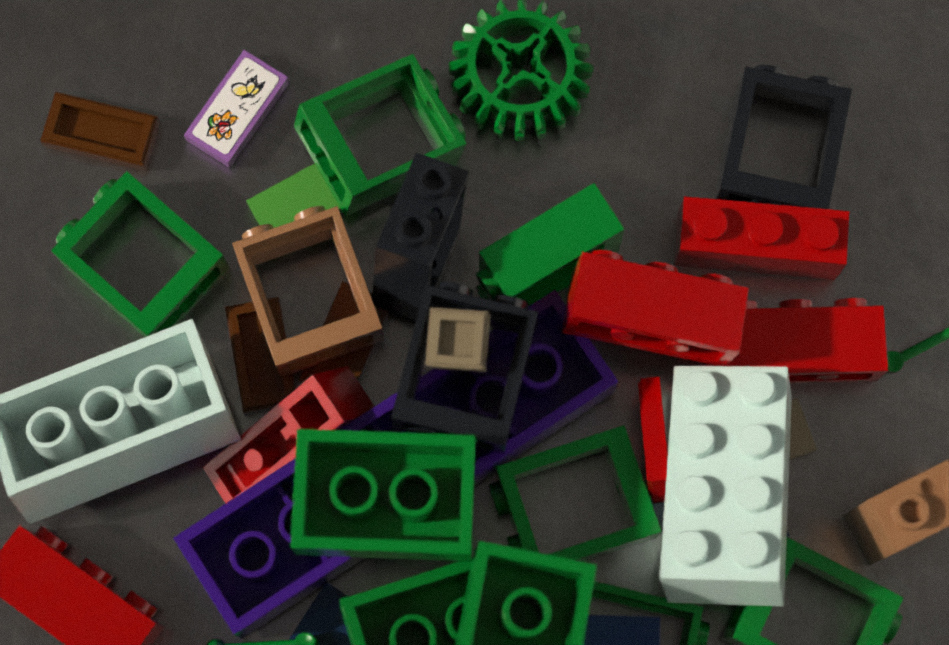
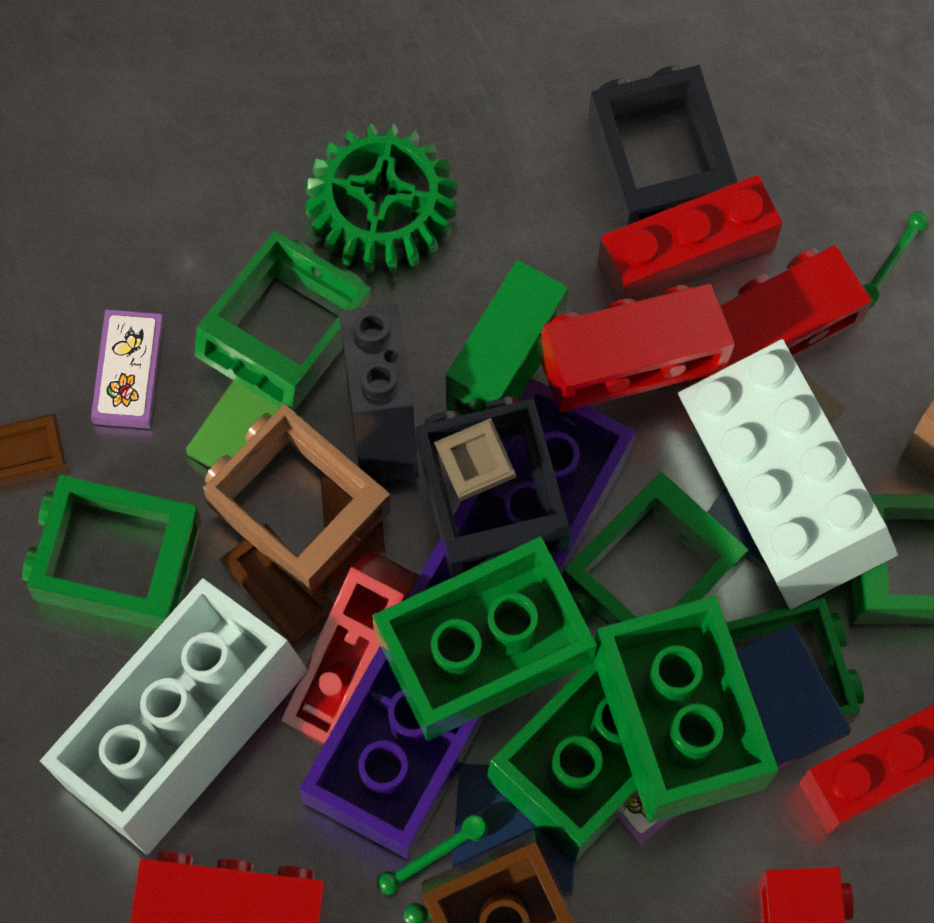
camera: 30 degrees left, 5 degrees down
red tile [638,376,668,503] -> none

